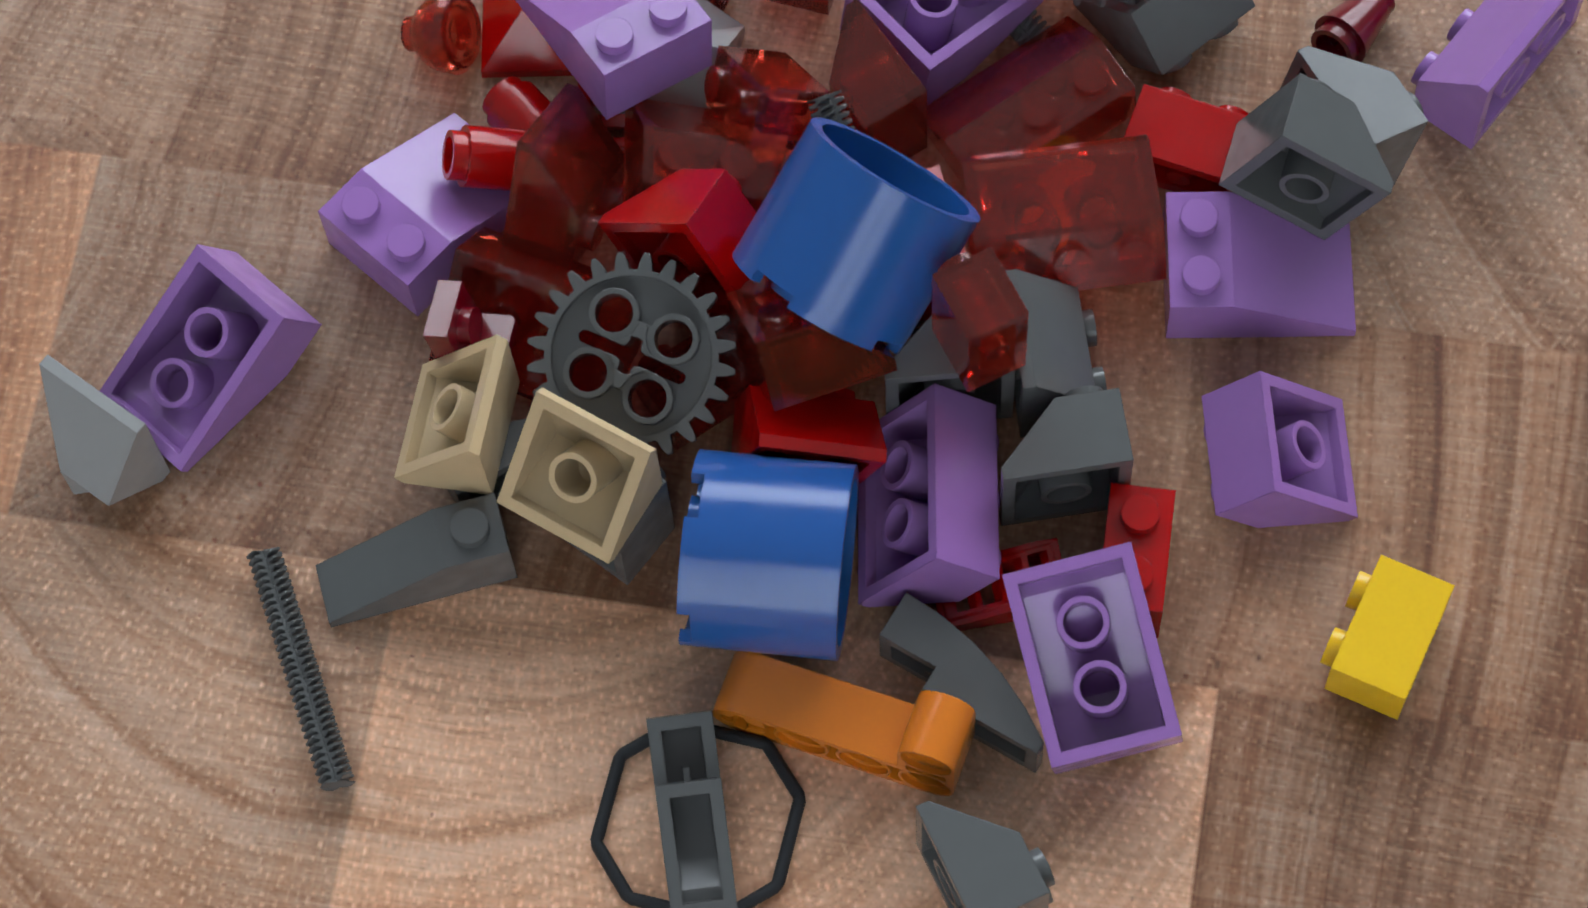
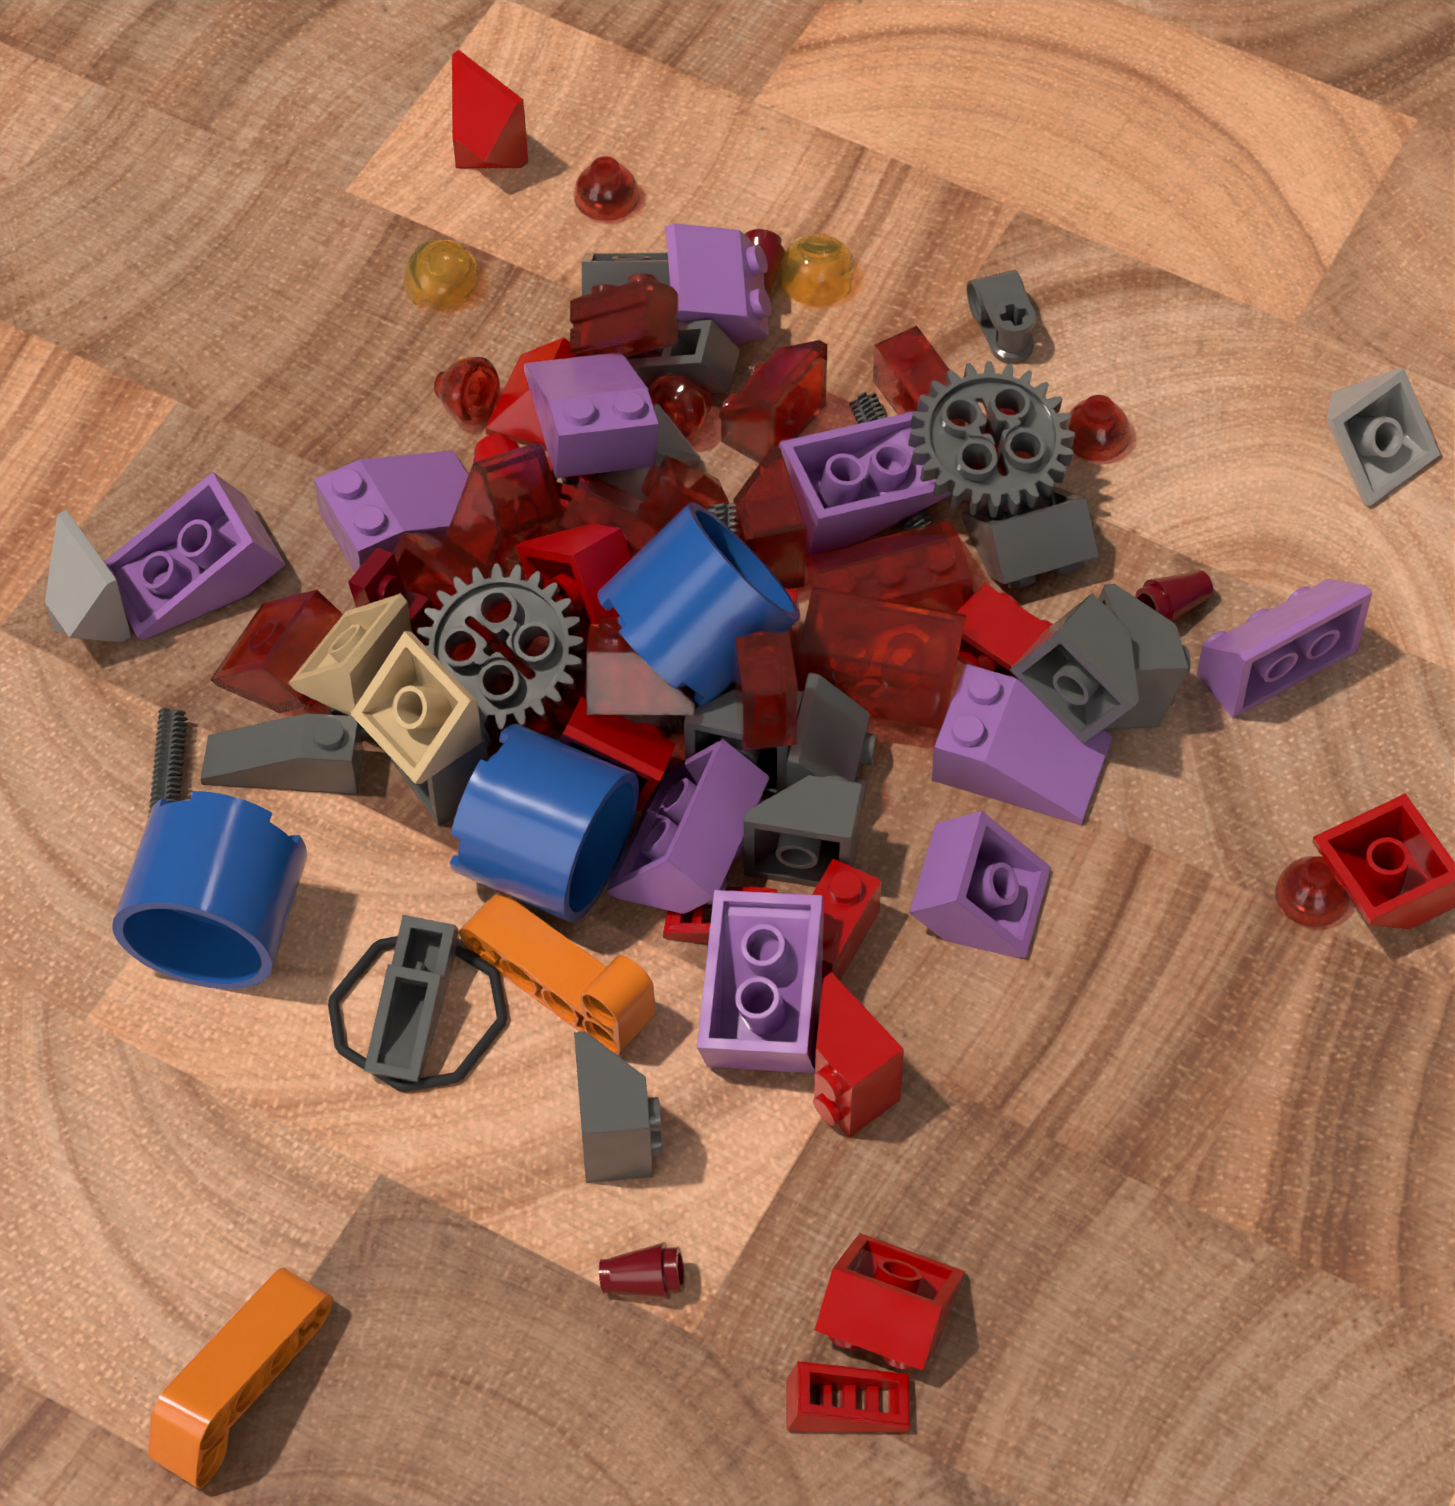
camera: 15 degrees right, 10 degrees down
red brick [442,125,538,192] -> none
dark grey slope [879,592,1044,773] -> none
yellow brick [1320,555,1455,720] -> none
none -> blue brick [112,791,307,989]
none -> clear red slope [210,589,343,713]
none -> red slope [813,972,904,1138]

